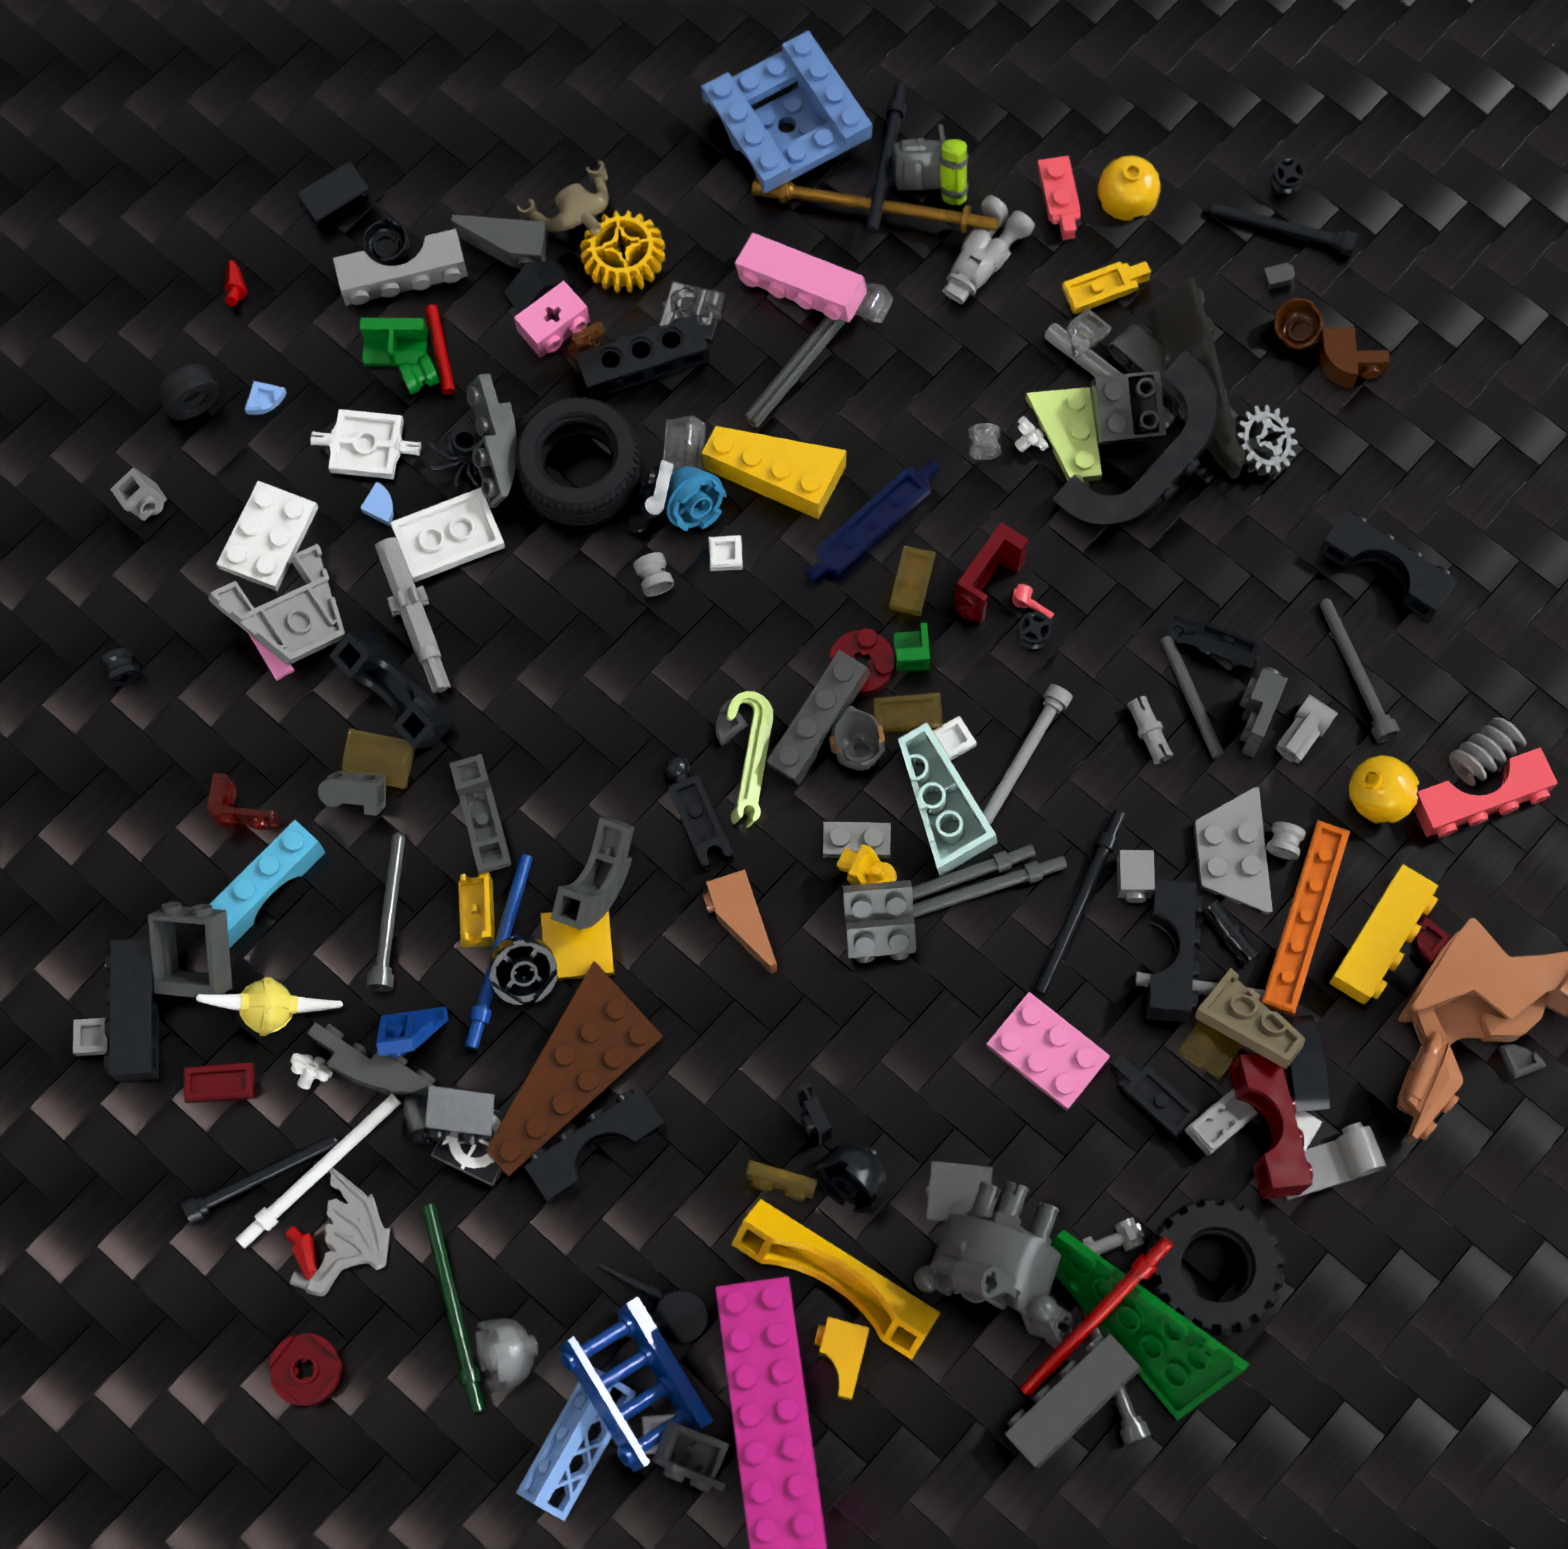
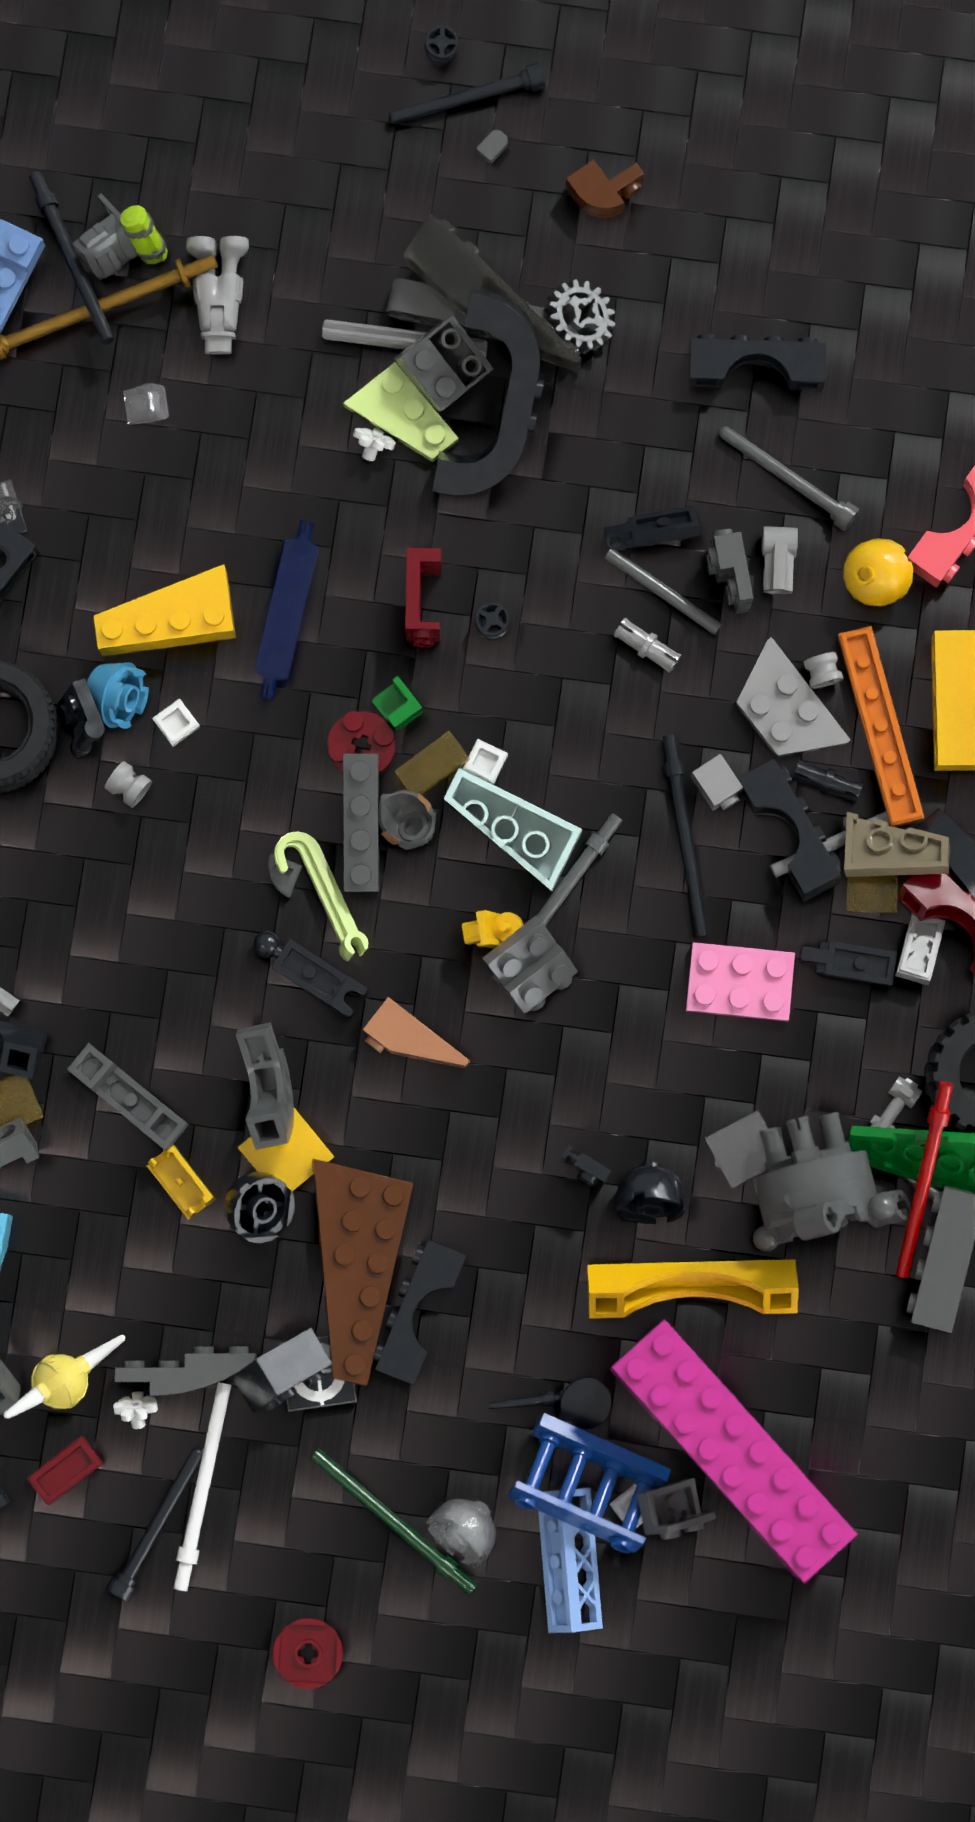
camera: 35 degrees left, 10 degrees up
red bar [285,1226,316,1281] -> none
light grey animal [290,1168,390,1297] -> none
dark grey piece [366,832,405,991] -> none
blue wing [376,1006,448,1057] -> none
blue bar [464,854,533,1050] -> none
clear slope [663,415,706,473] -> none
bright pink brick [735,233,867,323] -> none
dark grey axle [745,316,845,428] -> none
clear yellow plate [746,1160,817,1201] -> none
yellow arch [814,1317,870,1401] -> none
light grey plate [823,822,891,859] -> none
clear yellow plate [889,545,936,616] -> none
dark grey bar [913,855,1067,918] -> none
clear wheel [969,423,1001,460] -> none
light grey piece [983,684,1073,824] -> none
coral hand [1012,584,1055,620] -> none
coral hinge [1037,156,1081,240] -> none
yellow hinge [1061,261,1151,315] -> none
clear tile [1067,309,1112,359] -> none
yellow cylinder [1097,155,1161,221] -> none
reddish brown hair [1274,297,1324,350] -> none
light grey piece [1449,717,1526,787] -> none

